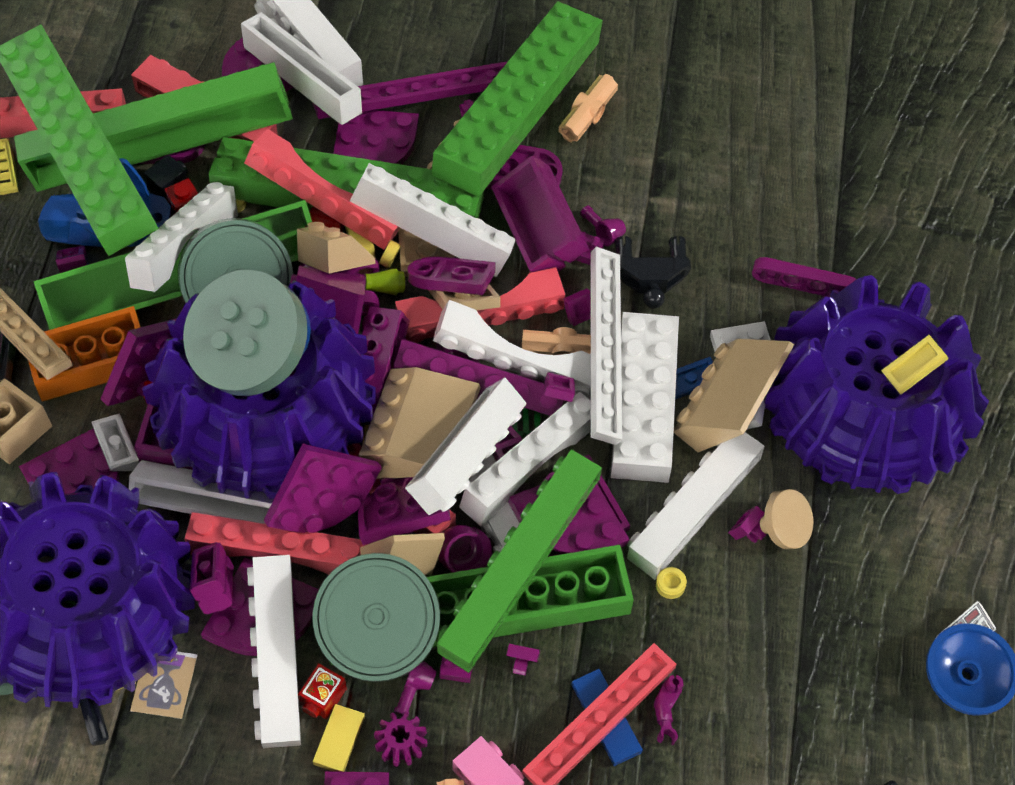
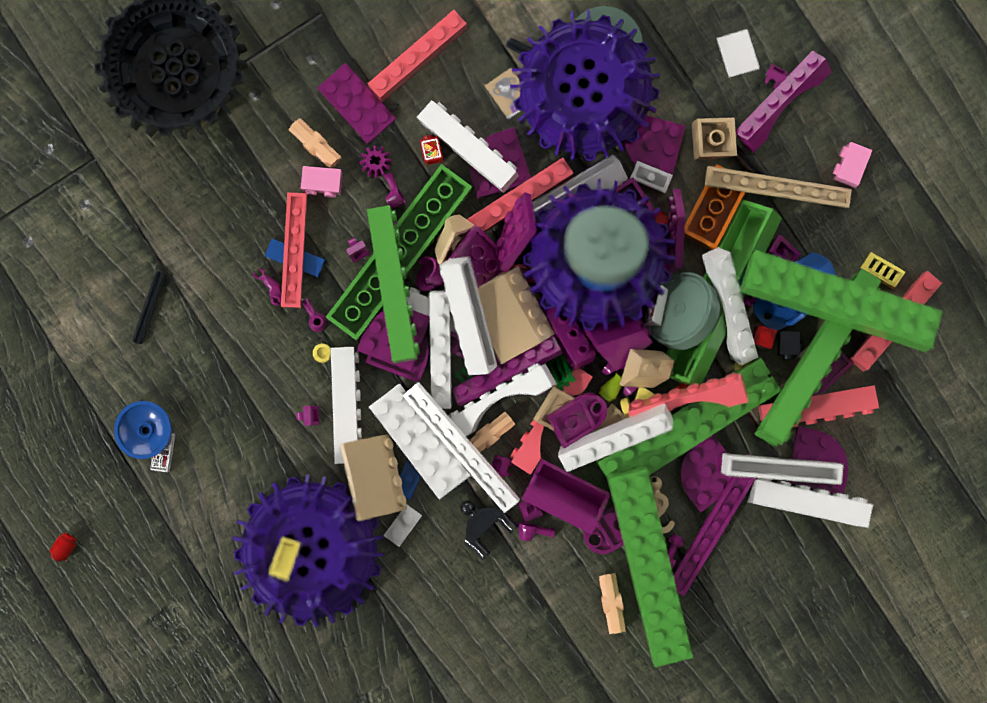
camera: 140 degrees right, 25 degrees up
magenta brick [190,542,234,614] -> none
sand green brick [313,553,440,682] -> none
light yellow tile [313,704,365,772] -> none
magenta tile [544,372,575,402] -> none
magenta beam [752,257,856,297] -> none
tan tile [760,489,813,549] -> none
none -> magenta bar [301,298,328,332]
none -> green tile [547,354,576,390]

